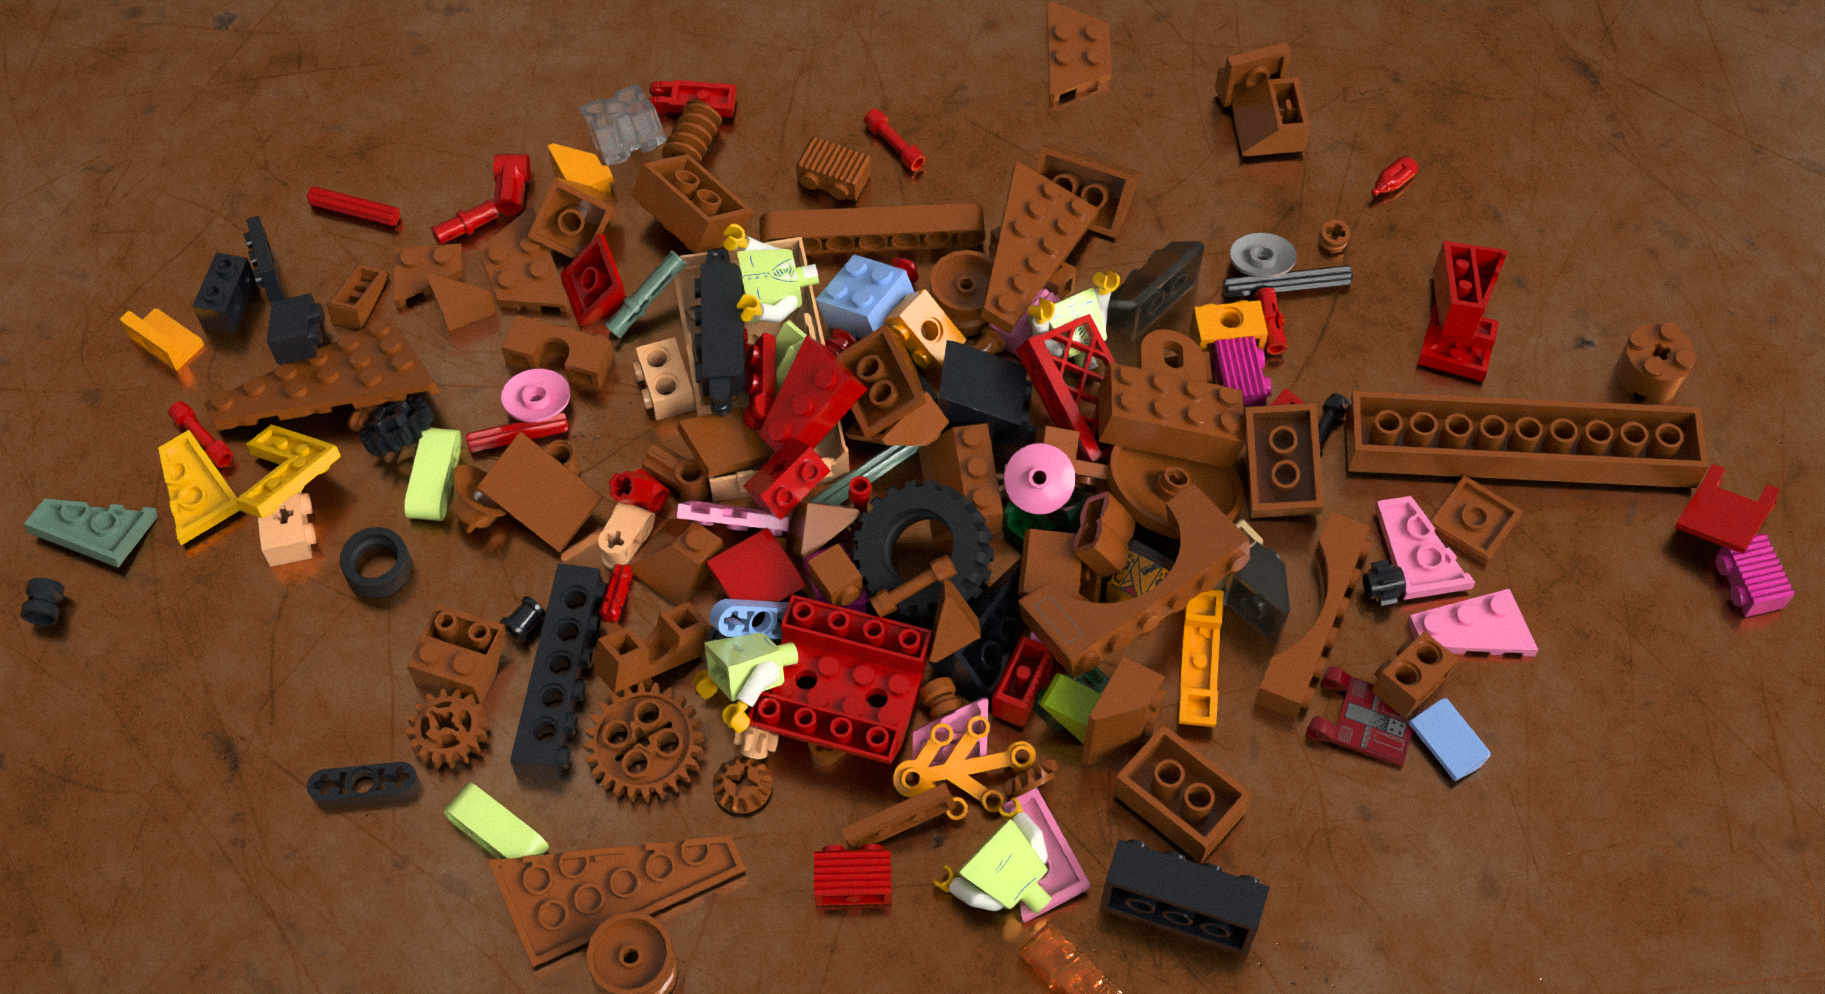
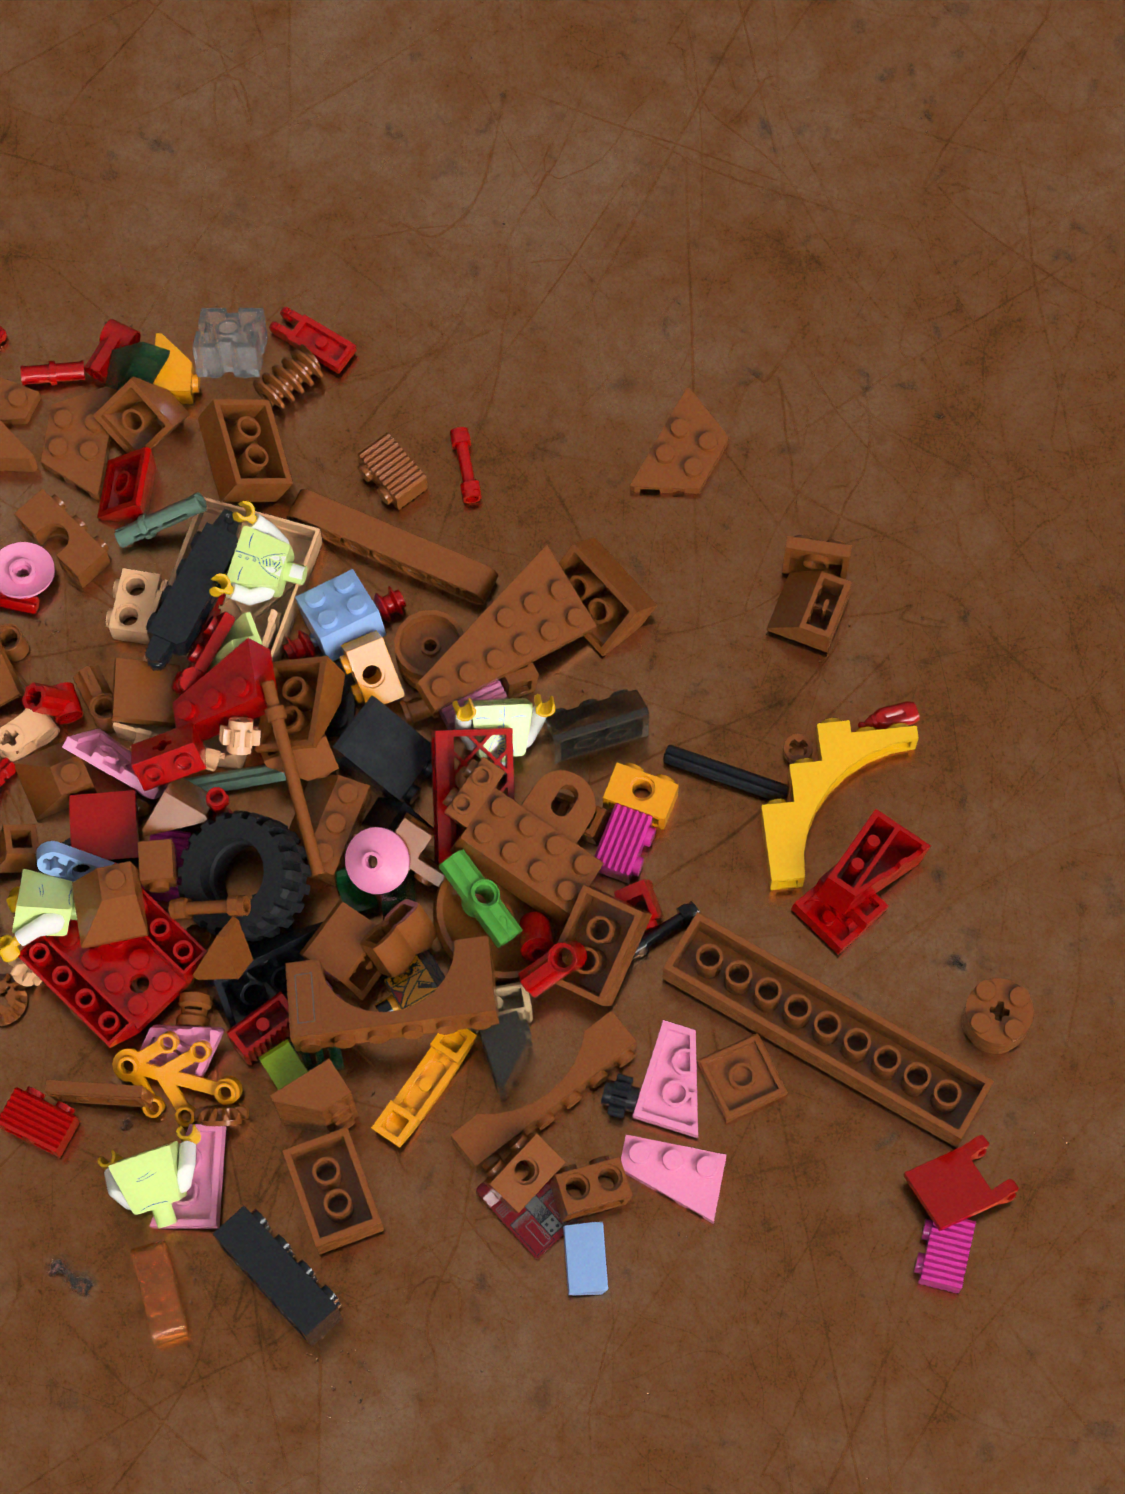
camera: 30 degrees right, 10 degrees up
light grey dish [1230,233,1297,278] -> none
red pin [1255,288,1288,355] -> none
none -> dark orange slope [72,861,149,949]
none -> clear green slope [105,342,170,392]
none -> light nougat gear [219,717,261,755]
none -> dark orange bar [261,680,325,877]
none -> bright green piece [439,849,523,948]
none -> dark orange plate [442,757,505,828]
none -> dark orange brick [483,1133,566,1213]
none -> red brick [518,912,554,962]
none -> red piece [518,940,587,998]
none -> yellow arch [760,718,918,890]

